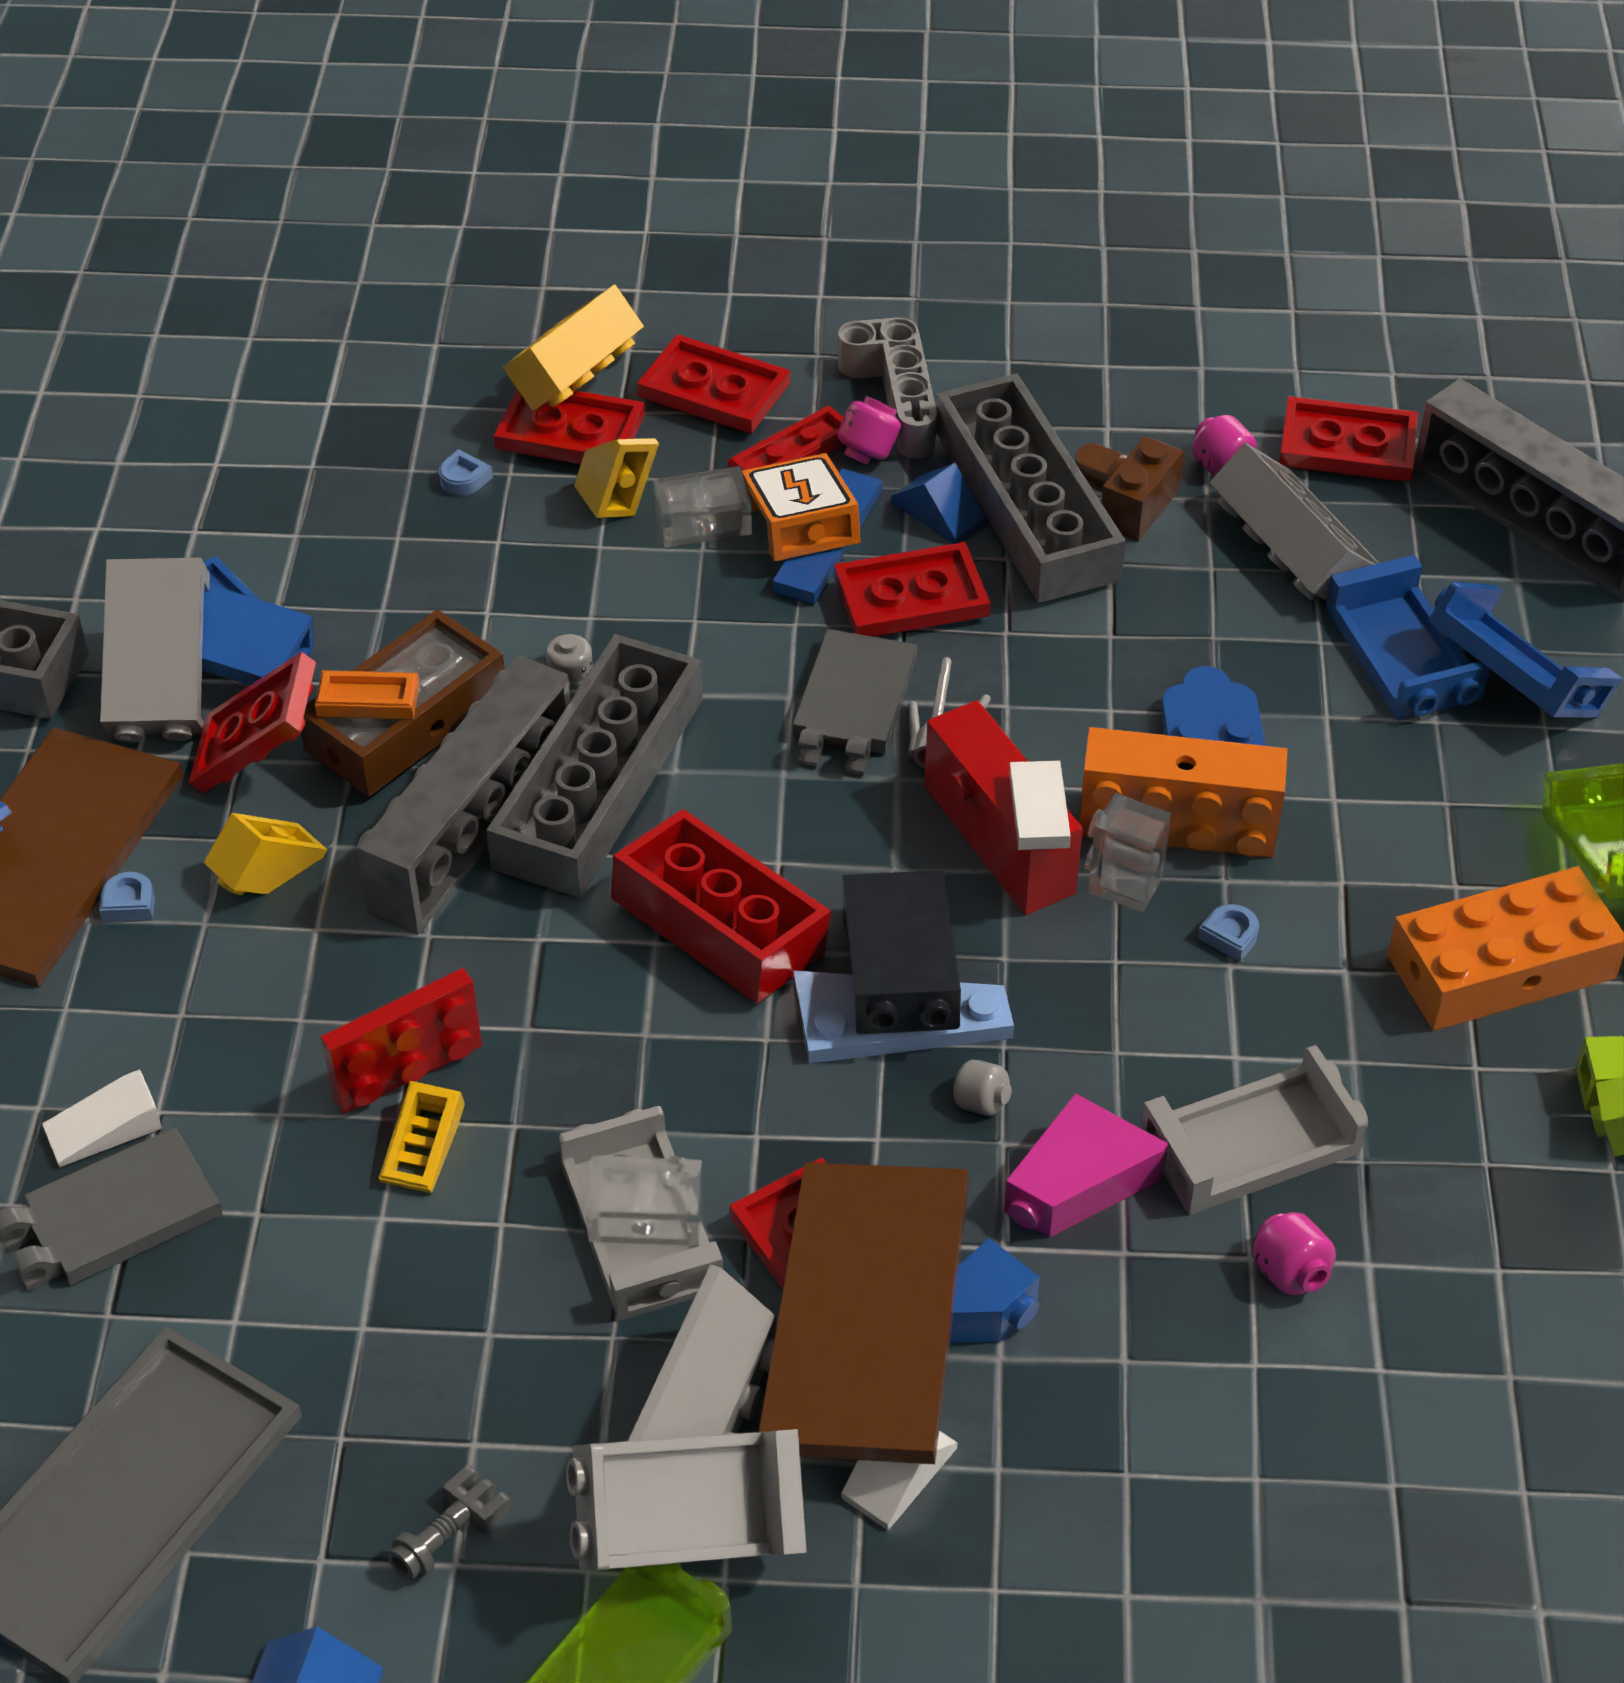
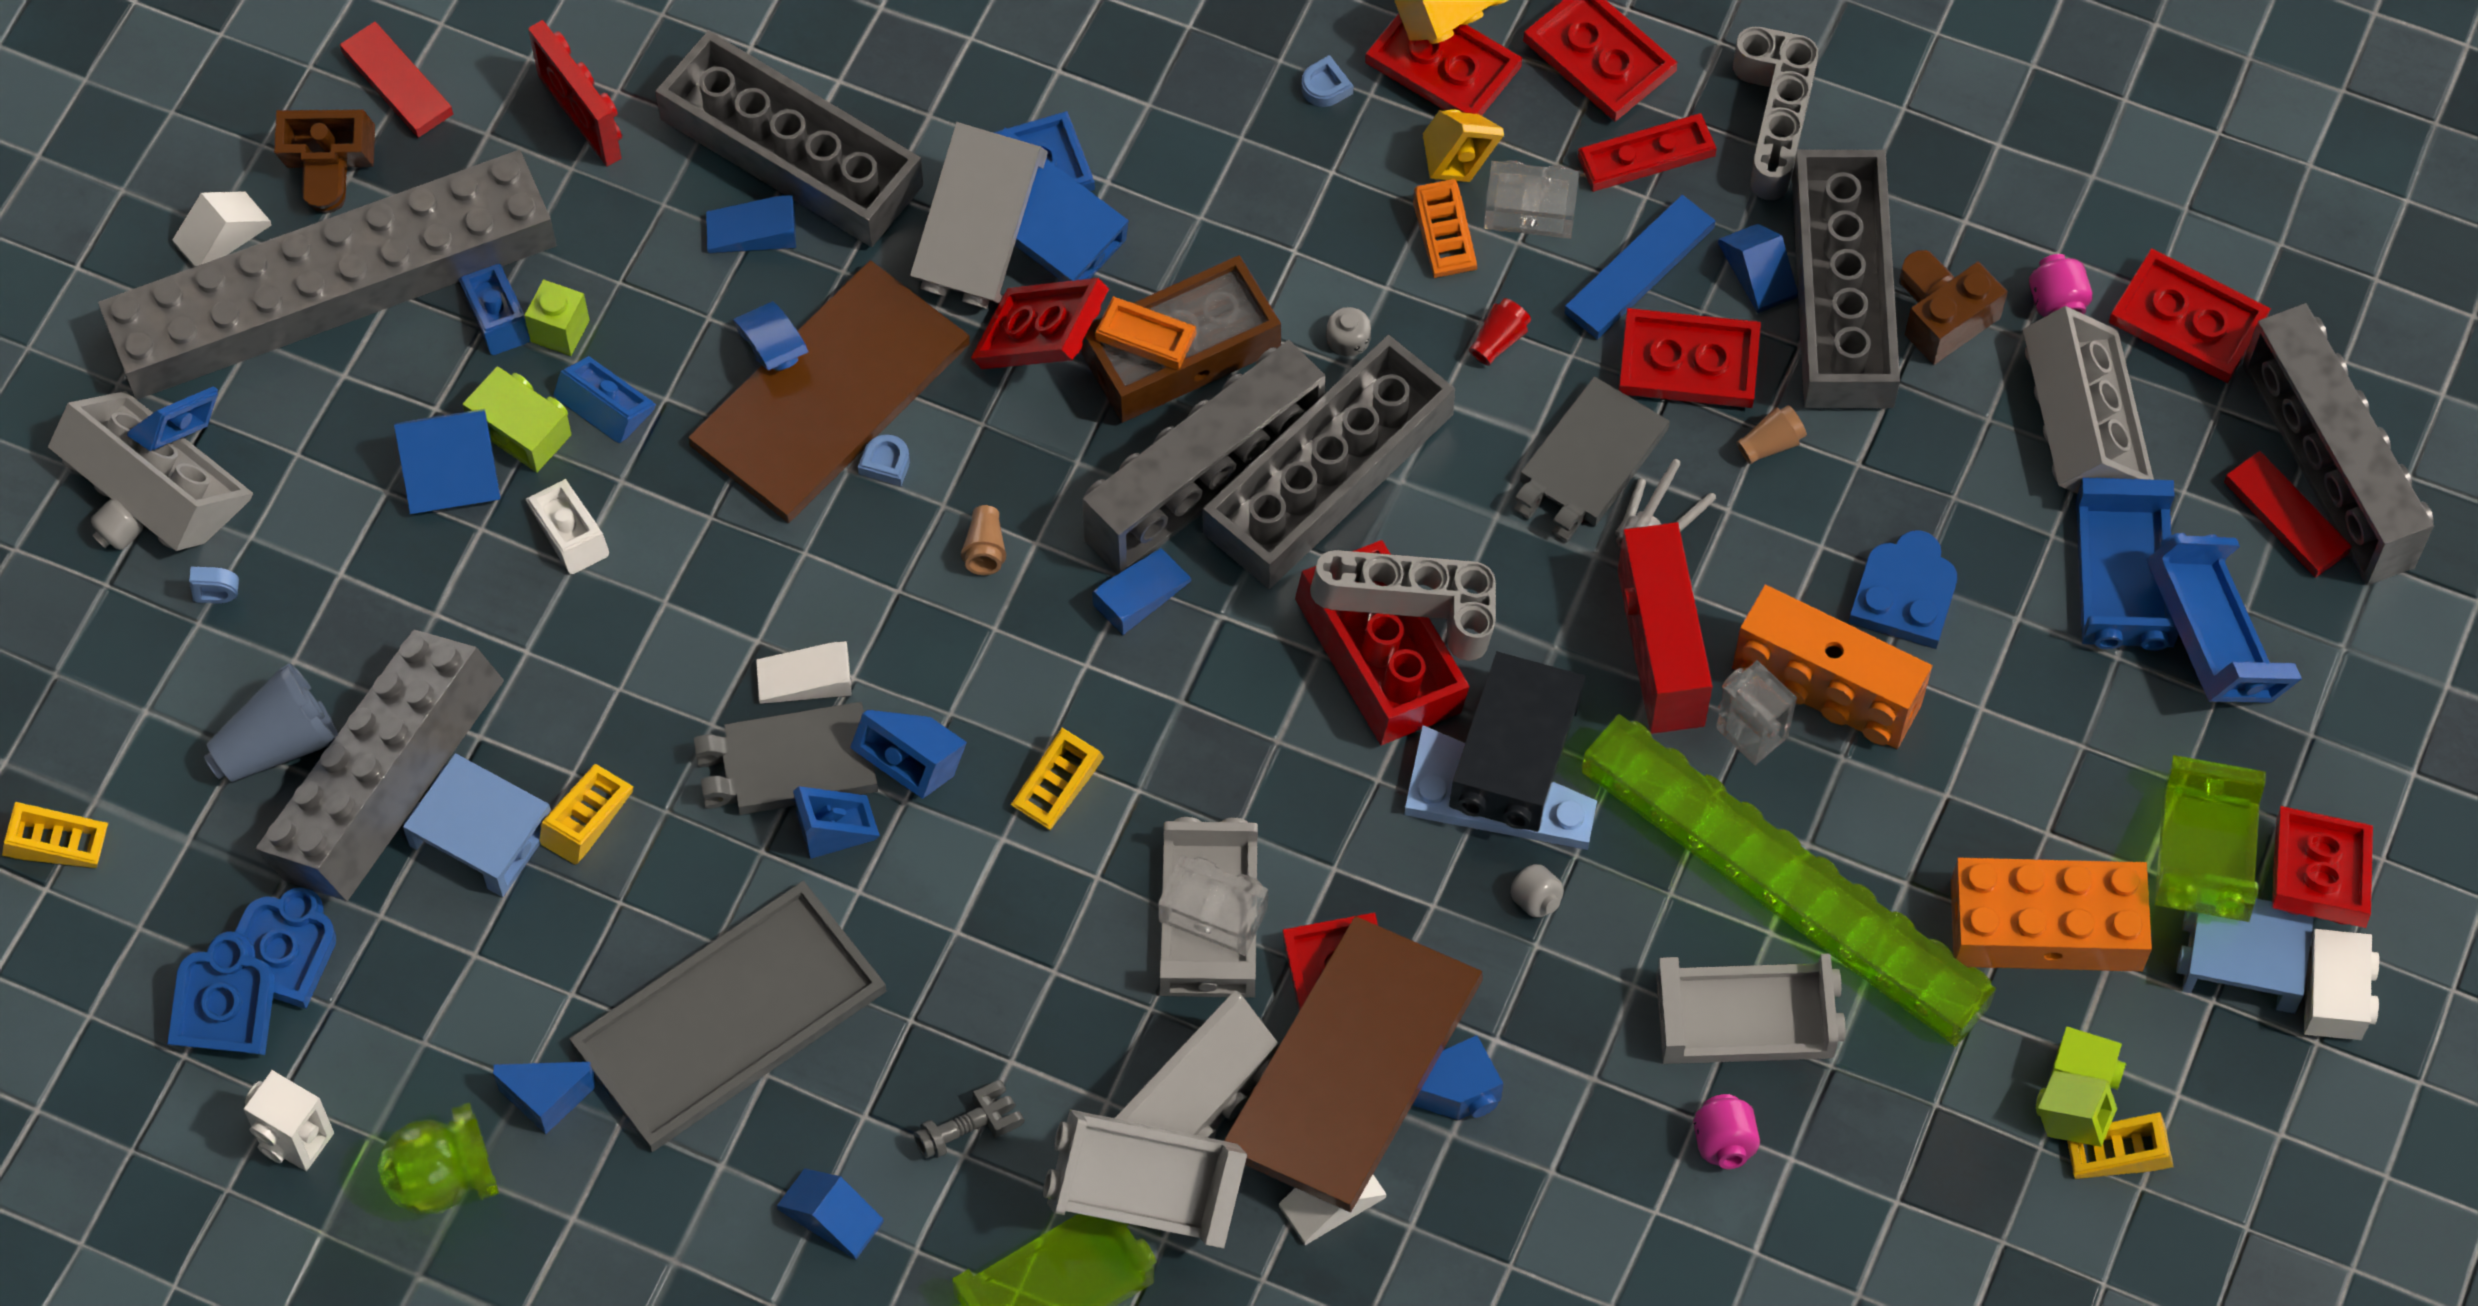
camera: 20 degrees right, 15 degrees up
yellow slope [203,813,327,895] -> none
red plate [321,968,482,1115] -> none
panel [741,453,861,562] -> none
dark pink head [837,396,901,465] -> none
dark pink slope [1004,1093,1168,1238] -> none
white tile [1009,761,1071,850] -> none
medium blue tile [1197,904,1259,962] -> none
none -> blue slope [793,786,880,859]
none -> blue slope [850,710,967,799]
none -> medium nougat cone [961,505,1006,575]
none -> blue slope [1092,548,1191,635]
none -> light grey beam [1310,550,1496,661]
none -> orange slope [1413,179,1477,278]
none -> red cone [1469,298,1531,366]
none -> clear neon green brick [1582,714,1996,1047]
none -> medium nougat cone [1736,405,1807,464]
none -> red tile [2224,451,2352,578]

